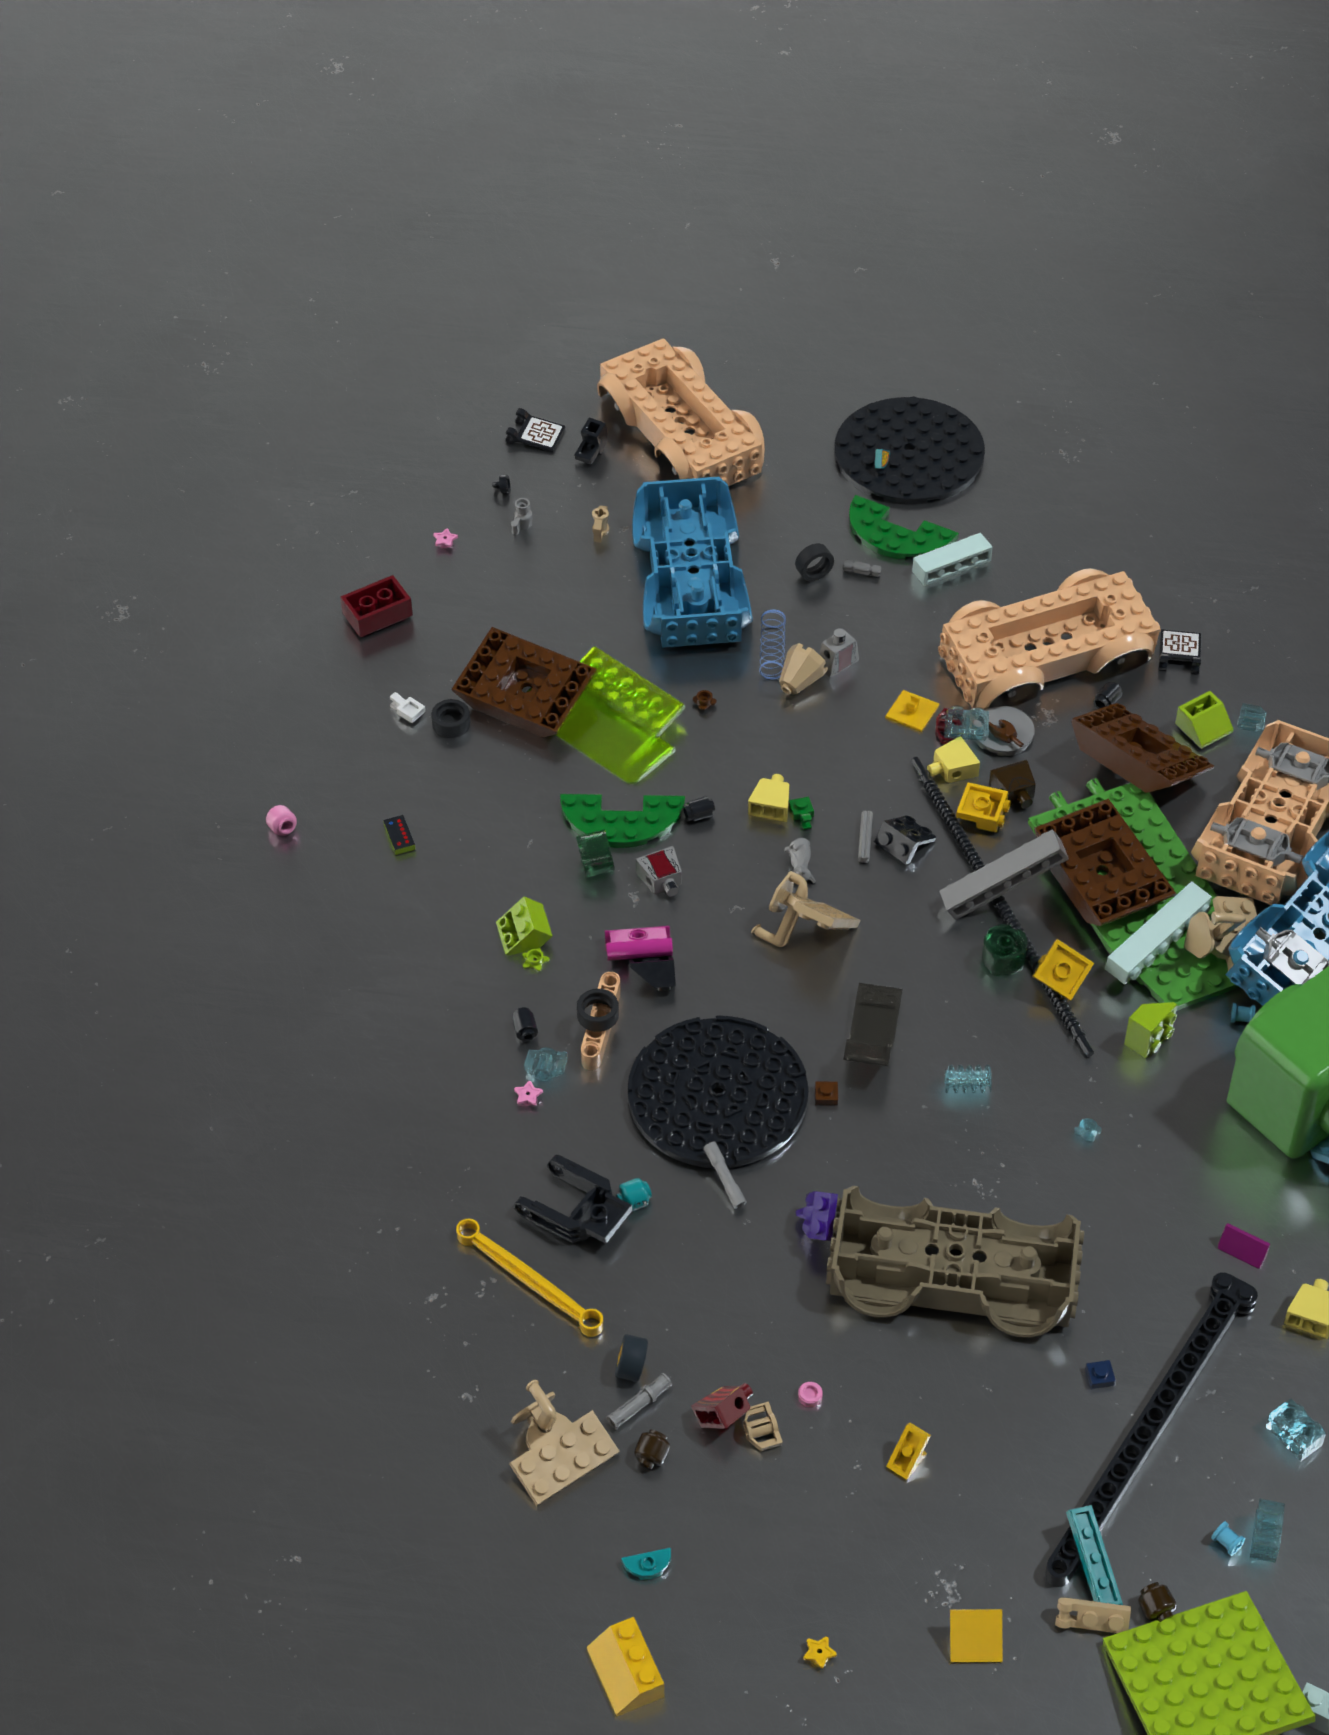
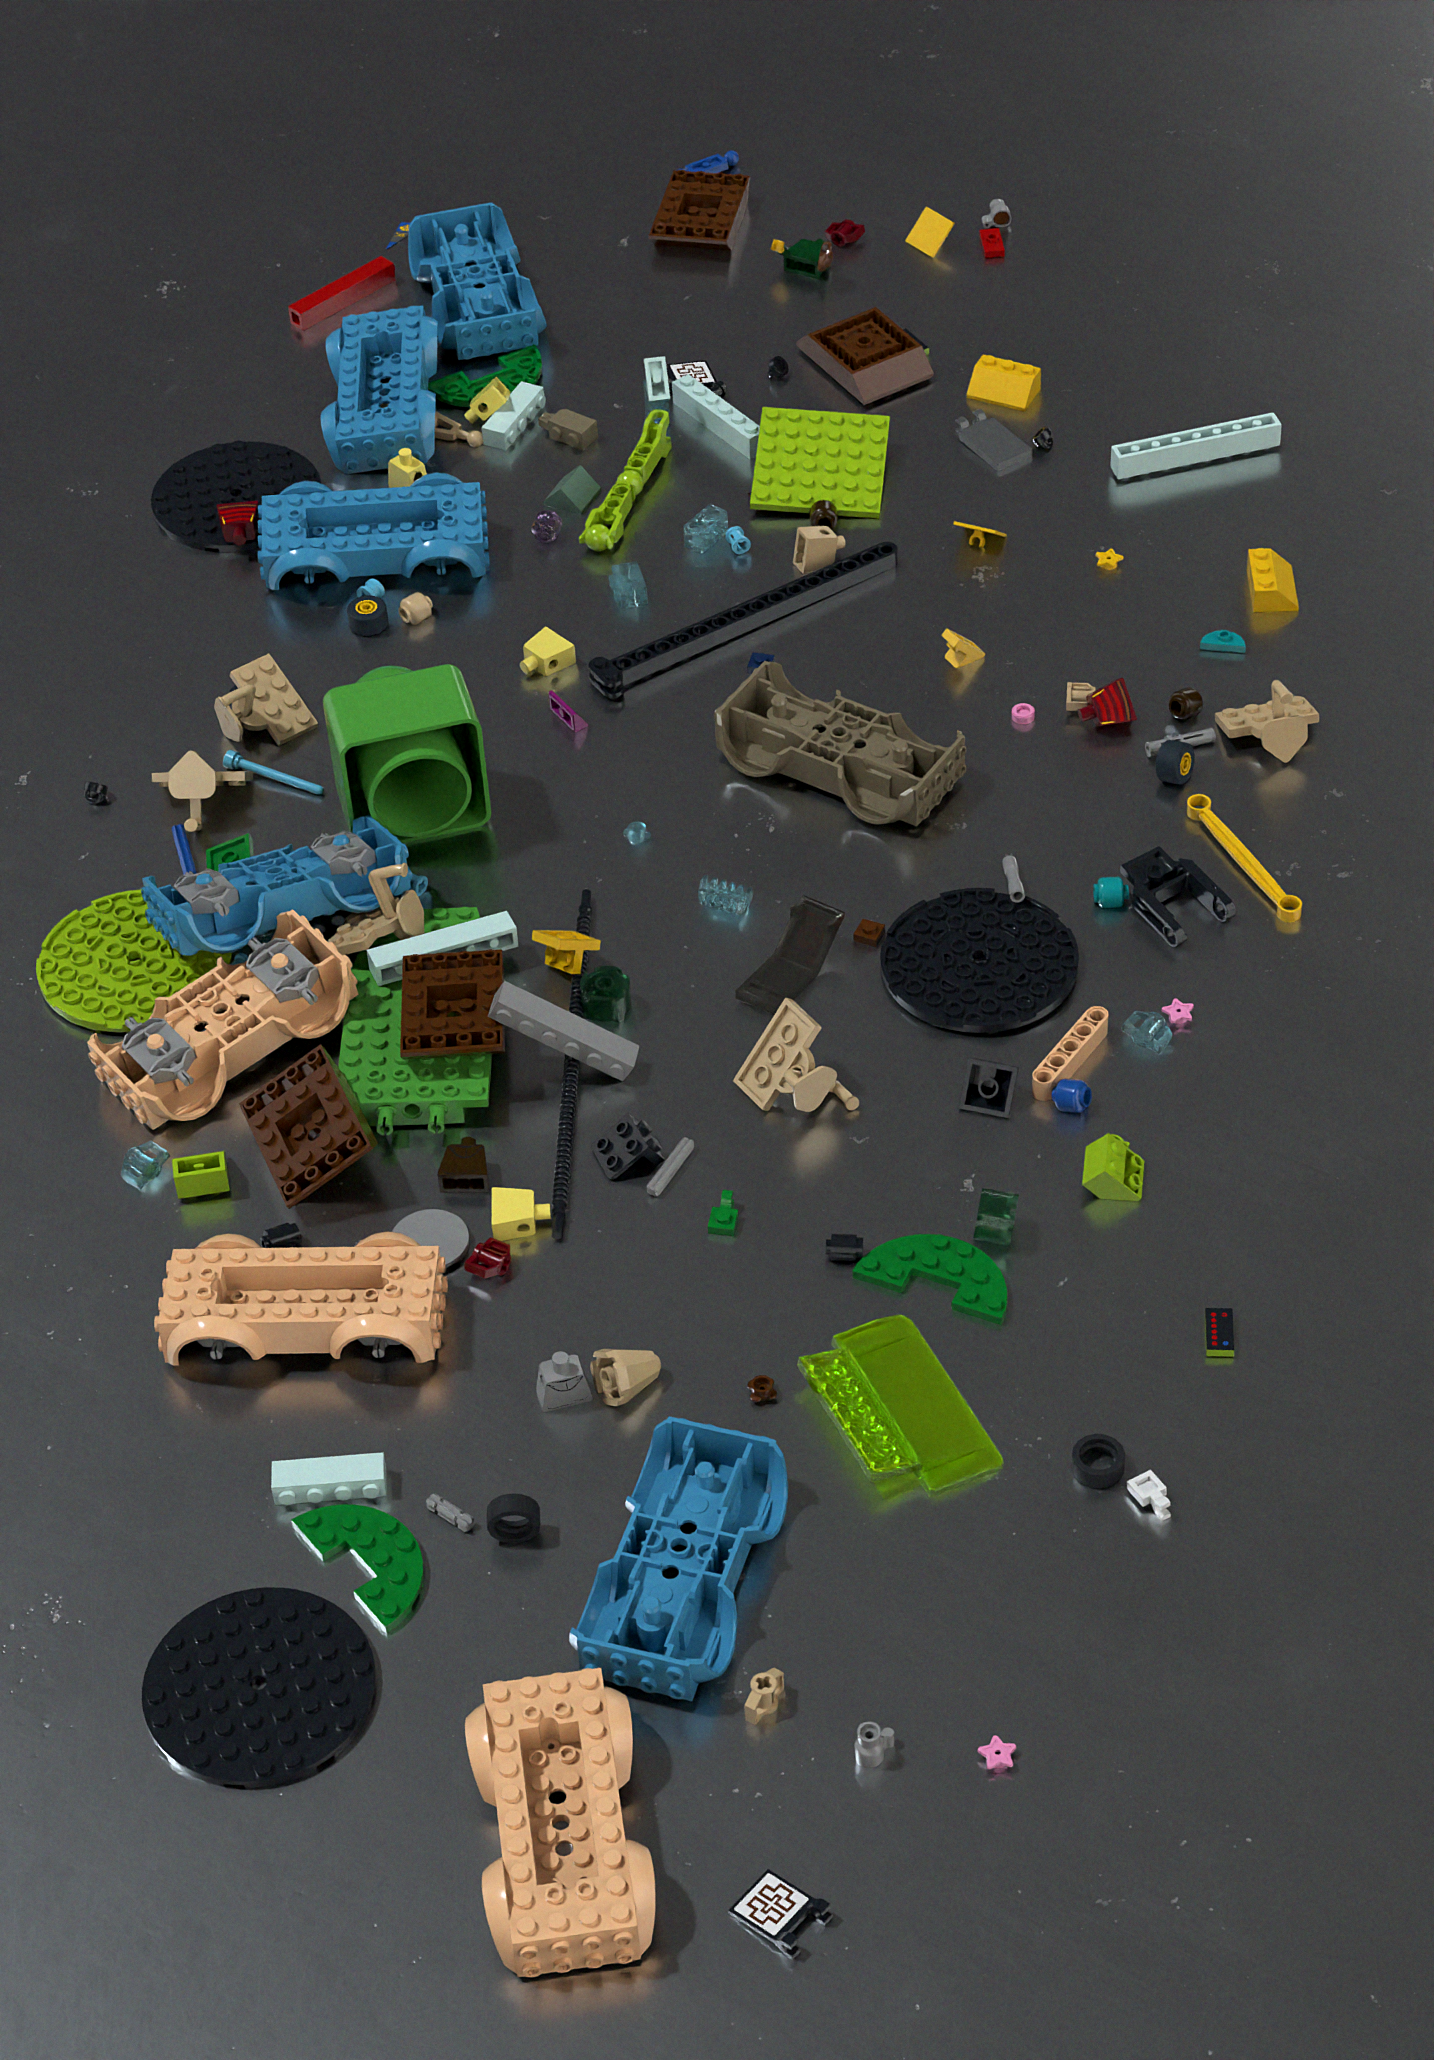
camera: 155 degrees left, 5 degrees down
bright pink head [266,805,297,836] -> none
dark red brick [340,575,413,637] -> none
reddish brown slope [452,627,597,737] -> none
black tile [492,475,511,494] -> none
black brick [512,1007,538,1041] -> none
black brick [574,417,608,465] -> none
black tyre [577,989,619,1032] -> none
dark pink piece [605,926,673,961] -> none
light grey torso [636,846,682,897] -> none
light yellow torso [748,774,790,822] -> none
light blue piece [759,609,786,680] -> none
light grey animal [784,838,816,883] -> none
dark purple plate [796,1191,838,1241] -> none
teal tile [875,449,890,468] -> none
yellow piece [885,690,940,732] -> none
clear light blue brick [944,706,989,741] -> none
yellow plate [956,782,1011,833] -> none
reddish brown hand [987,719,1024,748] -> none
tan plate [1055,1598,1131,1633] -> none
teal tile [1066,1505,1123,1605] -> none
lime slope [1124,1002,1177,1058] -> none
flag [1159,629,1201,674] -> none
none -> tan torso [793,526,846,574]
none -> blue head [1052,1079,1092,1113]

